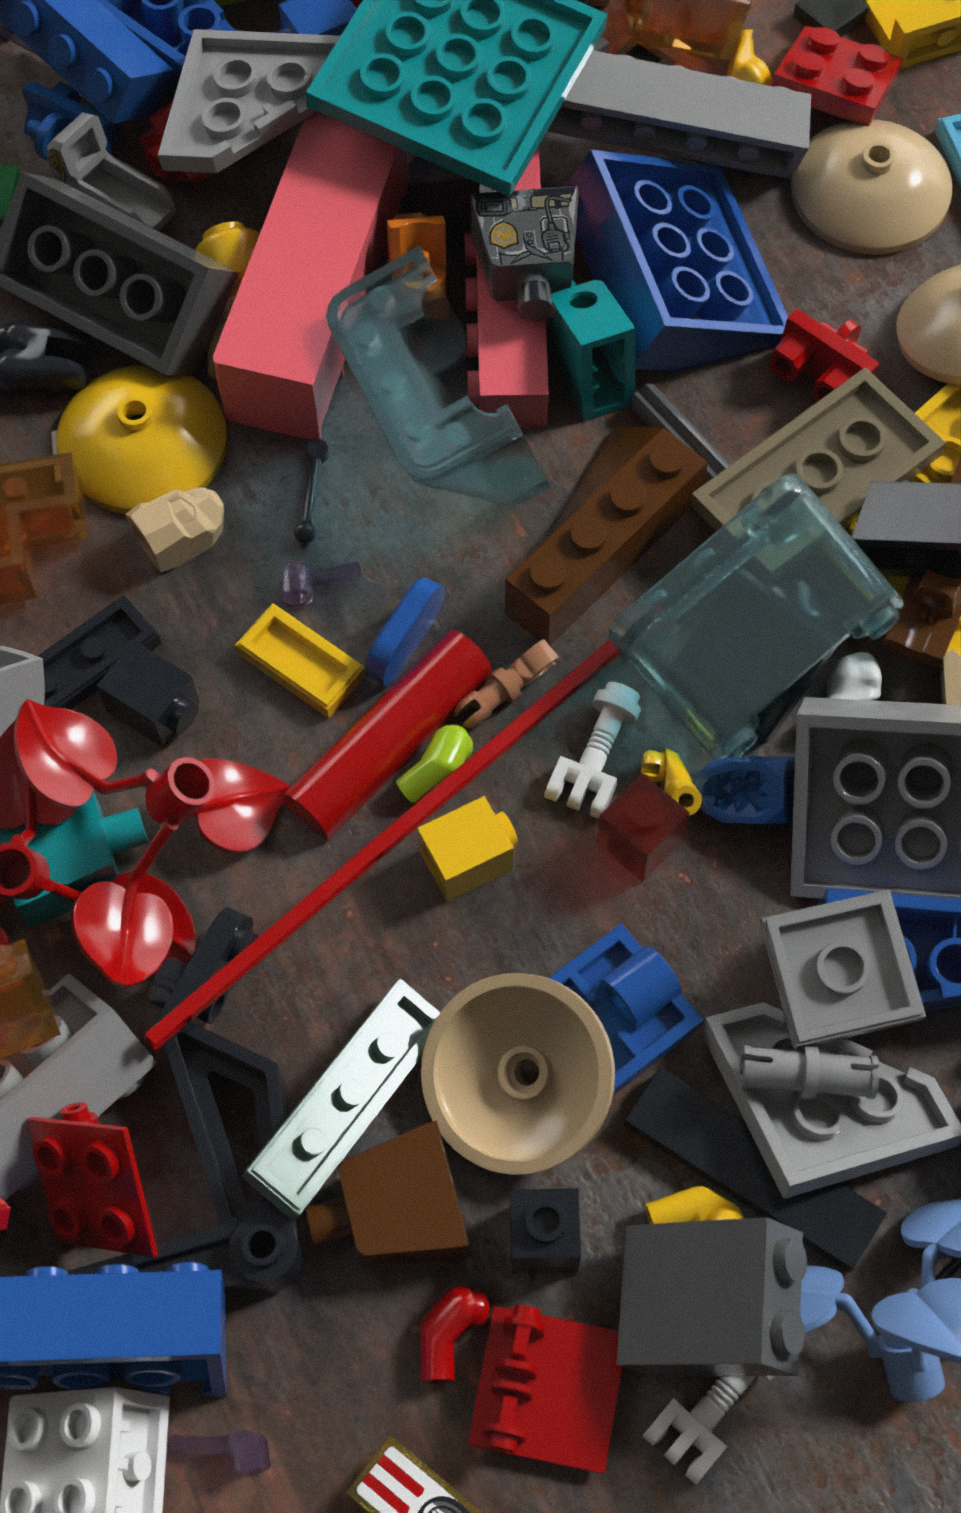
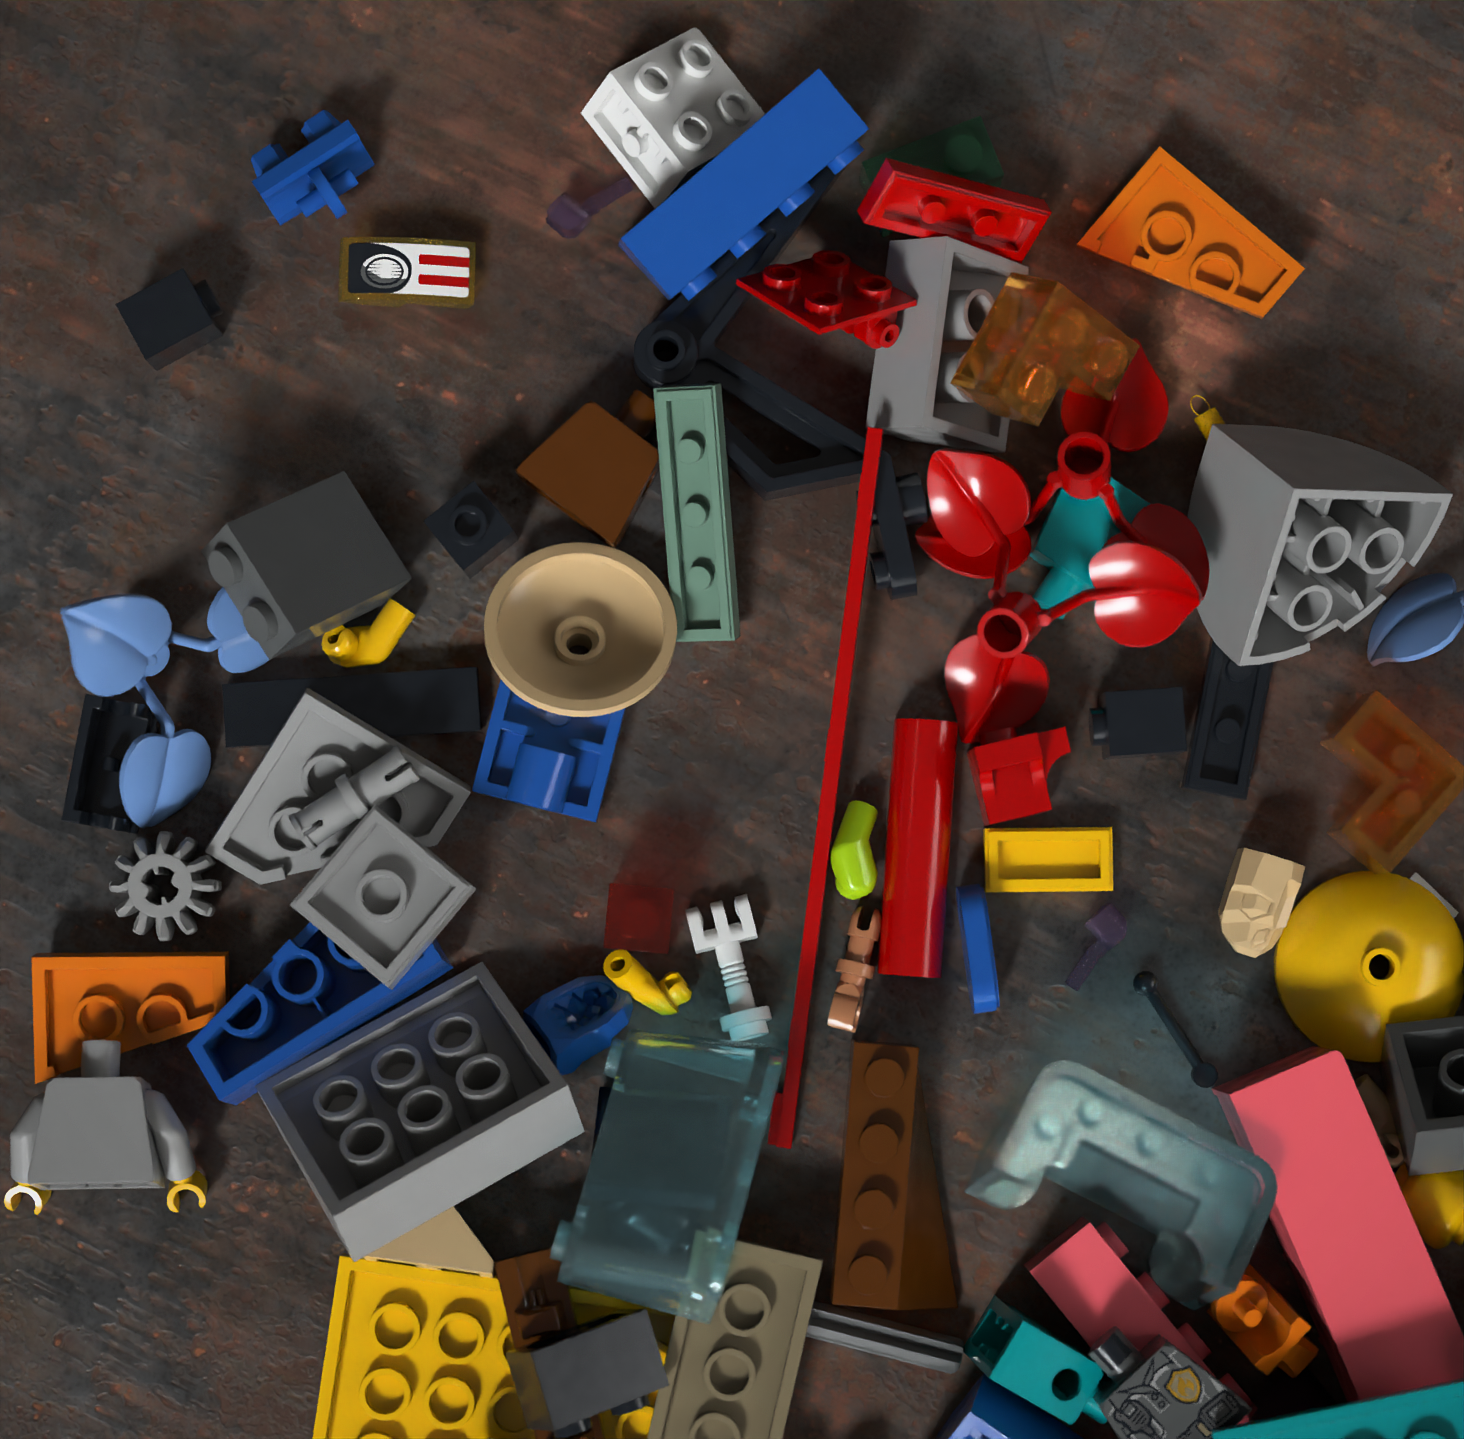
camera: 140 degrees right, 20 degrees up
yellow brick [417,796,519,902] -> none
red arm [420,1285,490,1384] -> none
red hinge [467,1304,622,1474] -> none
white hinge [642,1376,775,1485] -> none
white animal [826,652,882,701] -> none
none -> red brick [967,727,1071,827]

